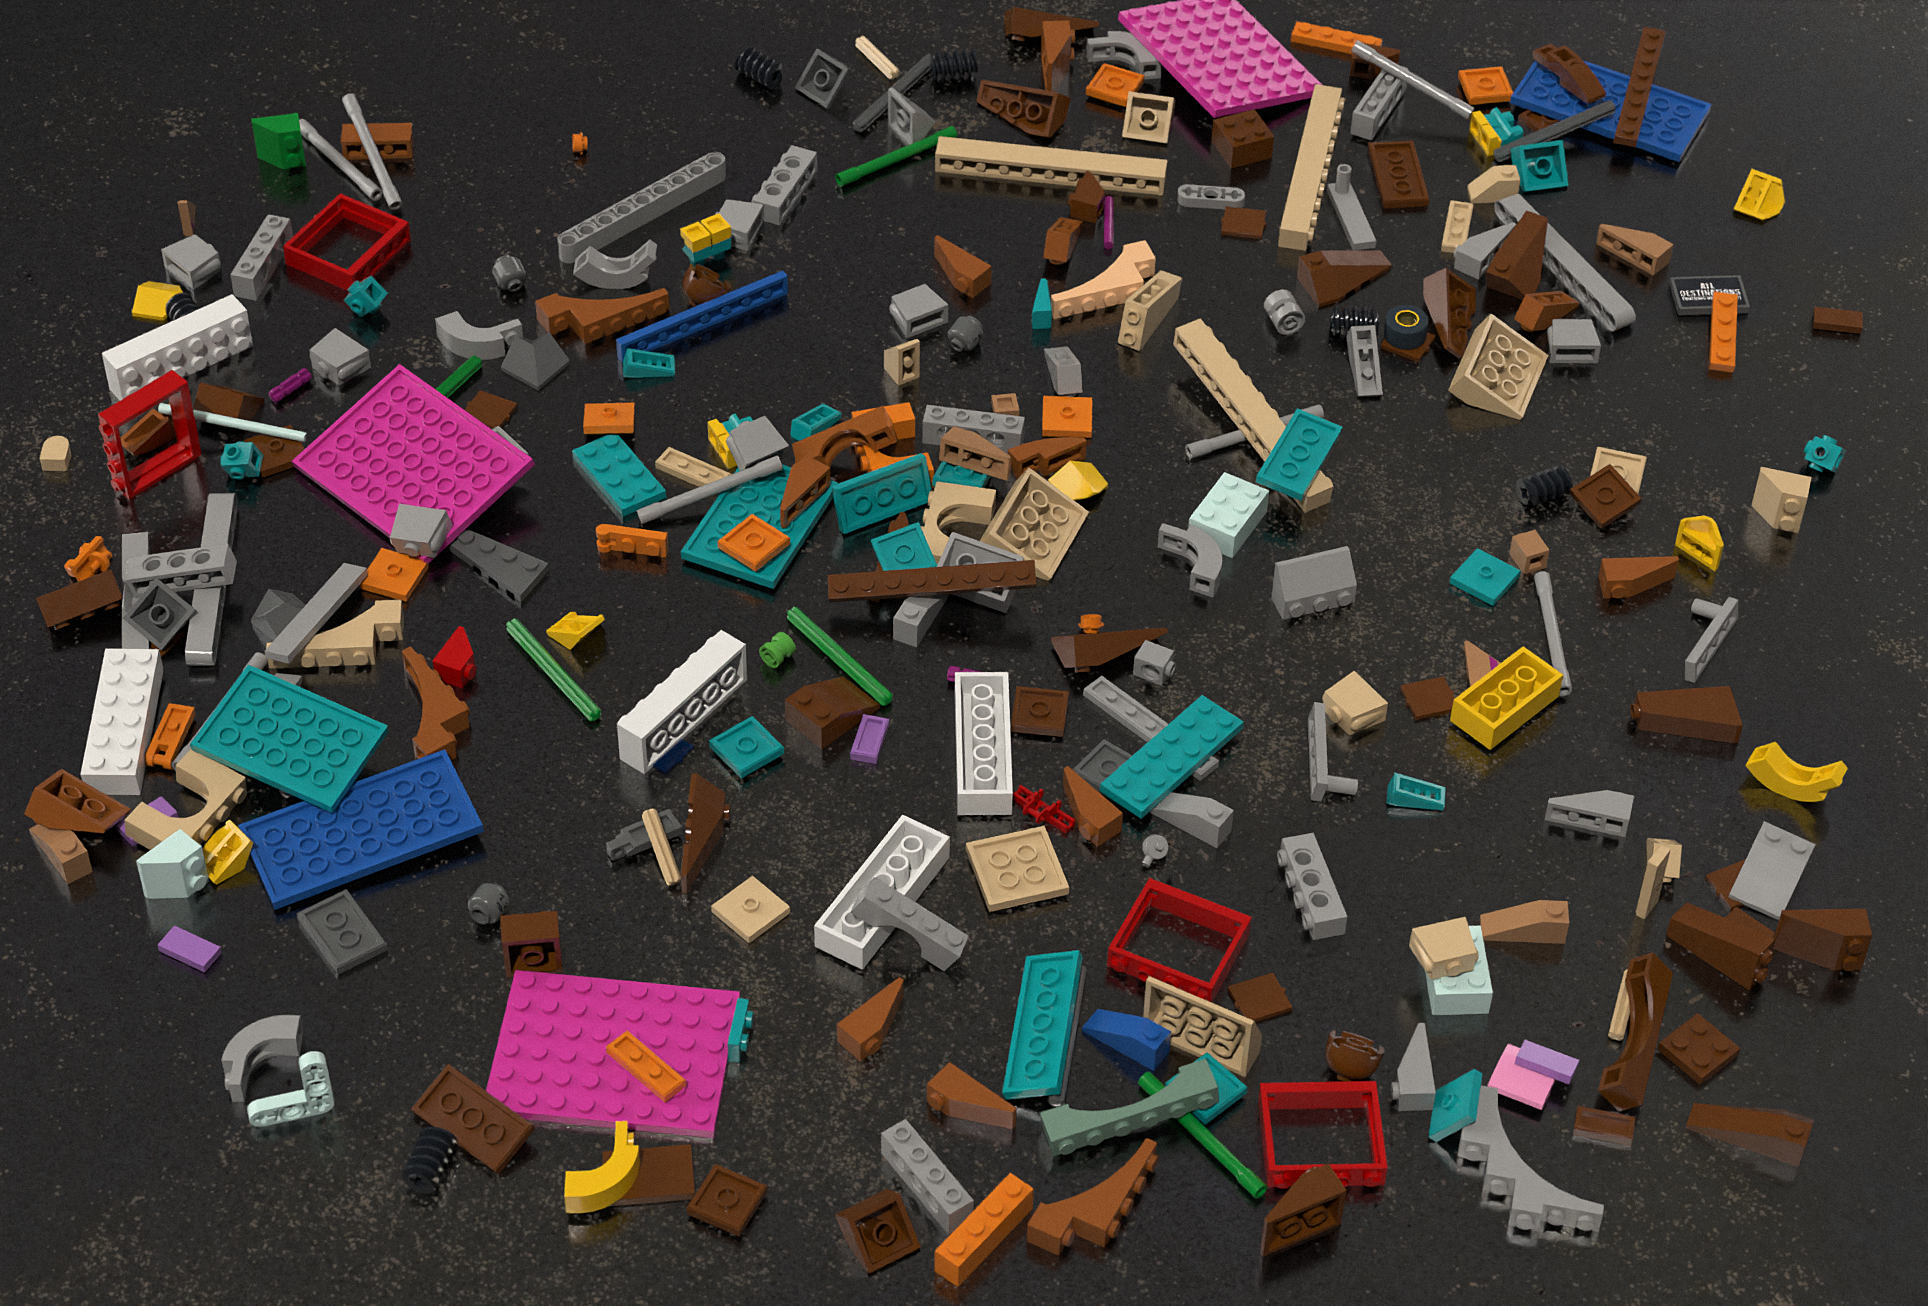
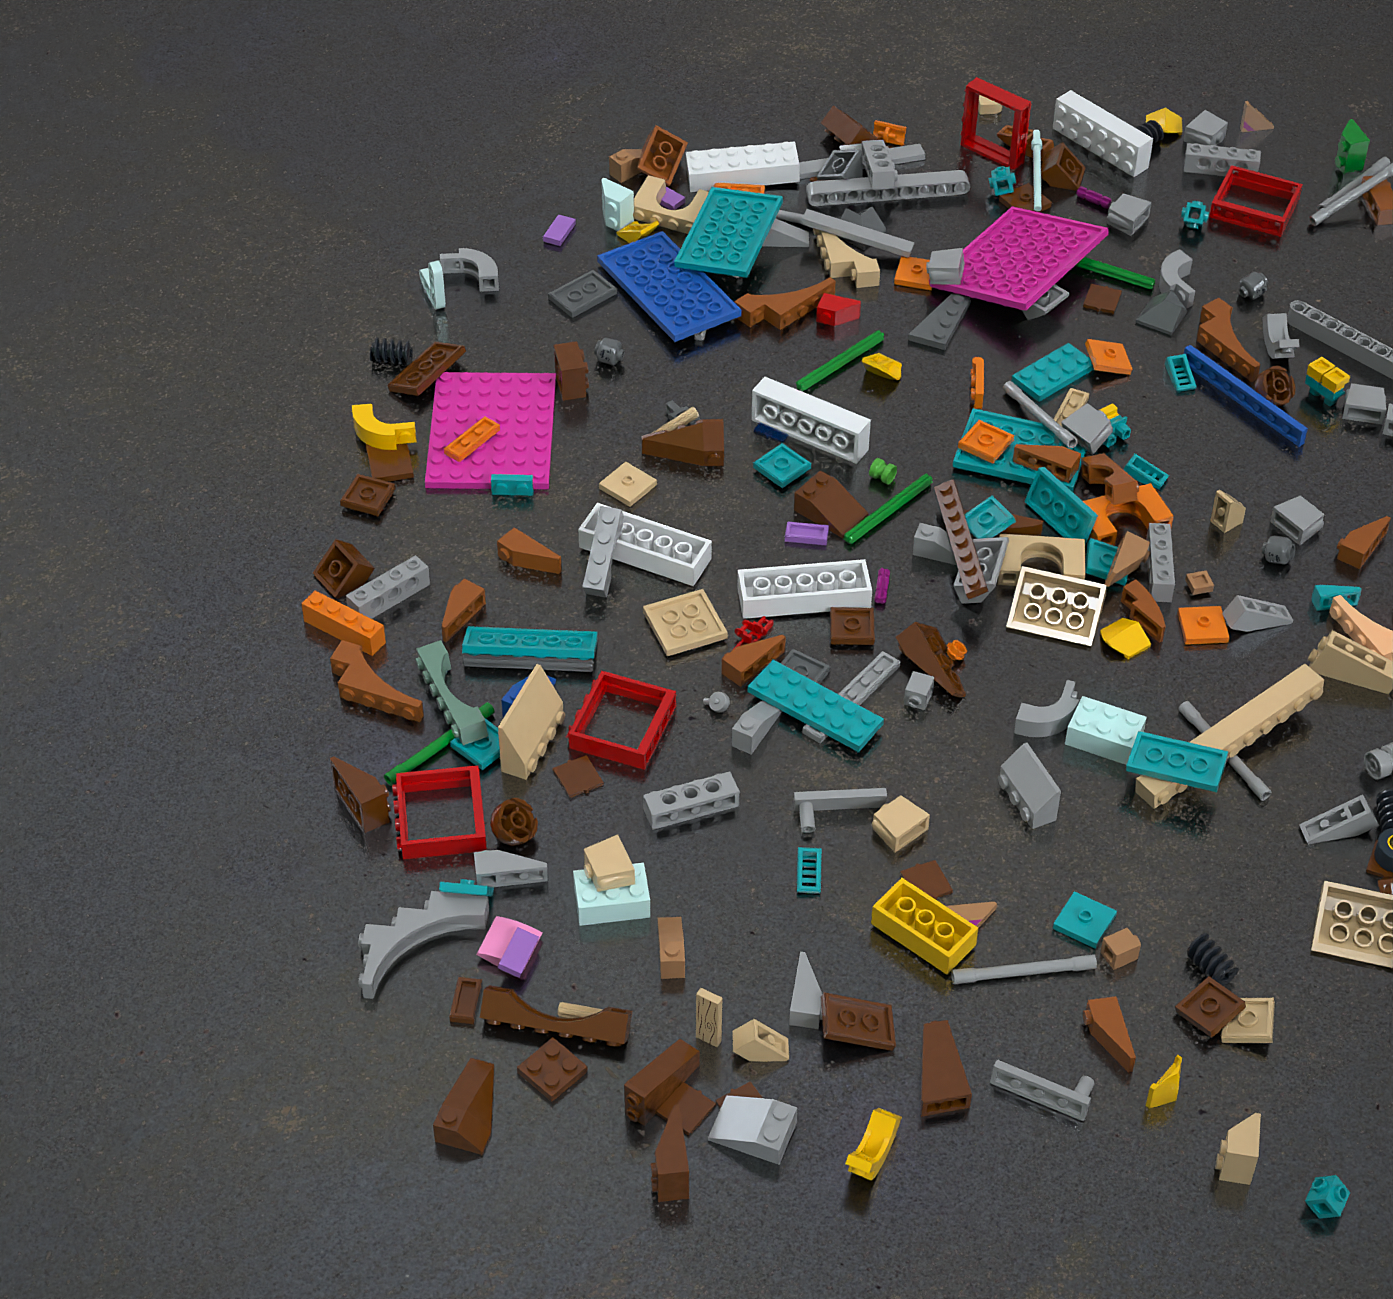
camera: 85 degrees right, 0 degrees up
none -> reddish brown tile [821,993,896,1051]

